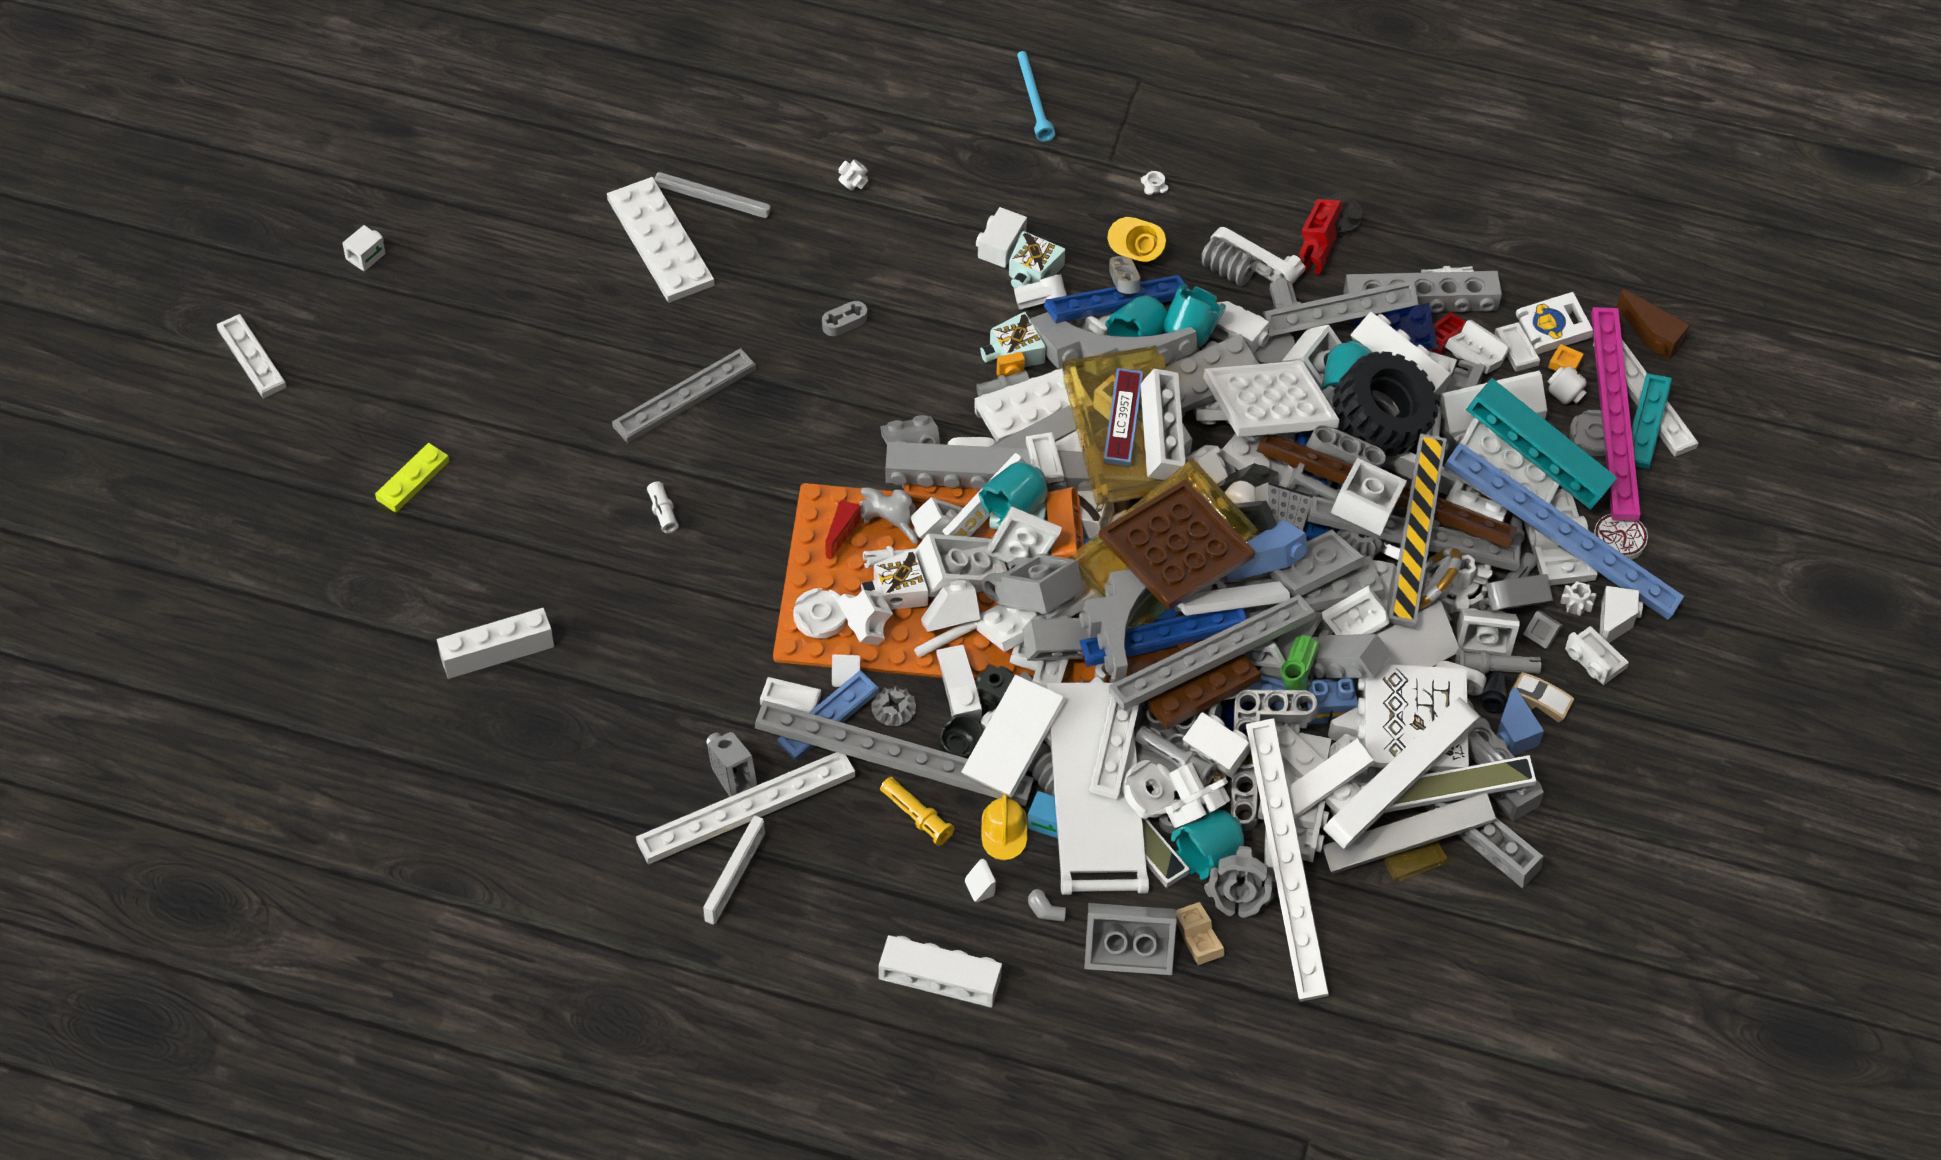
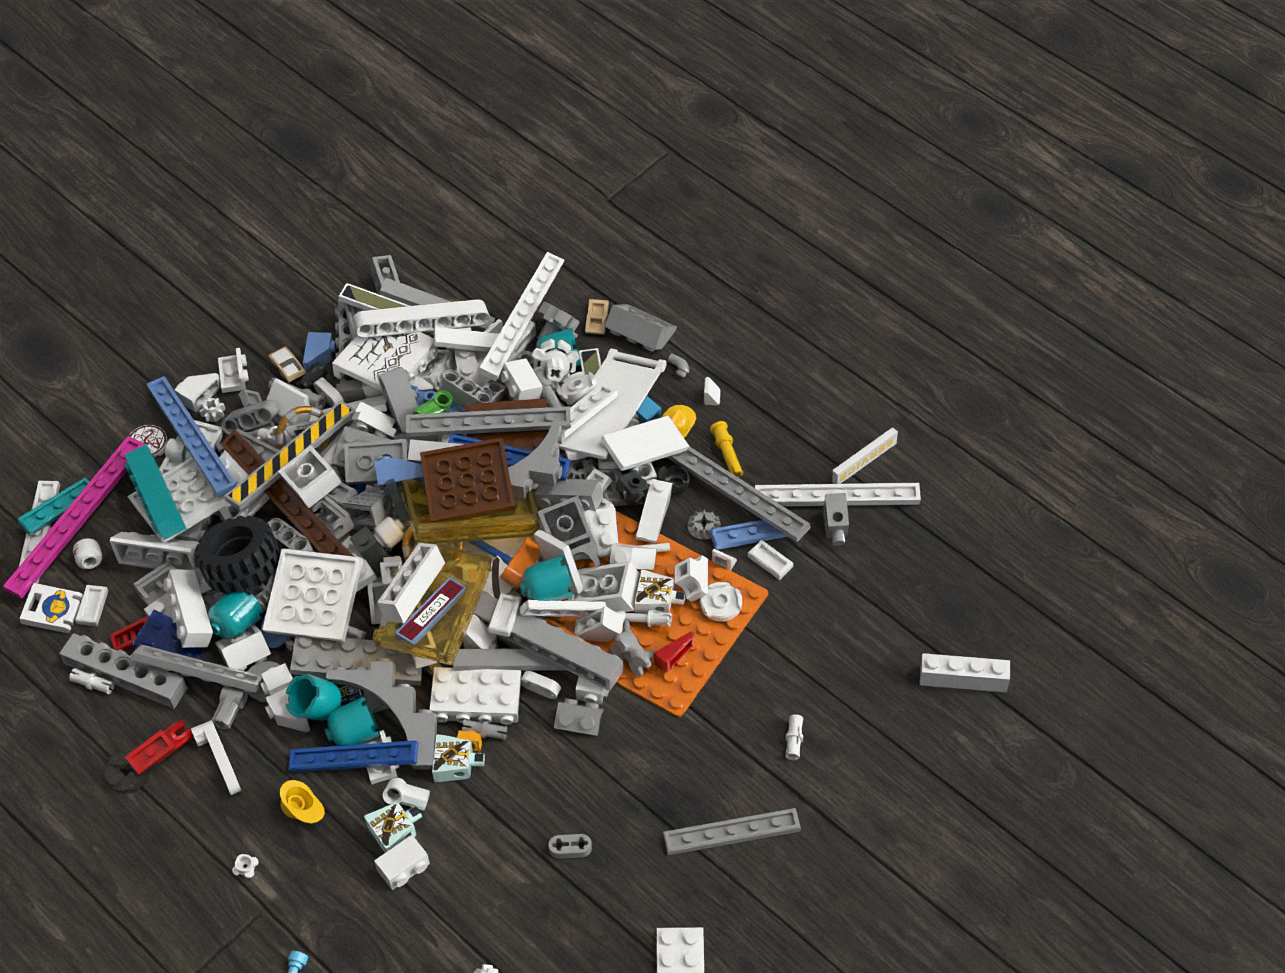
camera: 150 degrees left, 0 degrees up
neon yellow plate [375,443,450,513] -> none
white brick [879,935,1002,1007] -> none
light grey beam [1109,256,1140,294] -> none
light grey piece [1200,236,1257,287] -> none
white bracket [1445,320,1510,374] -> none
light orange plate [1548,344,1584,371] -> none
light grey tile [1569,410,1605,456] -> none

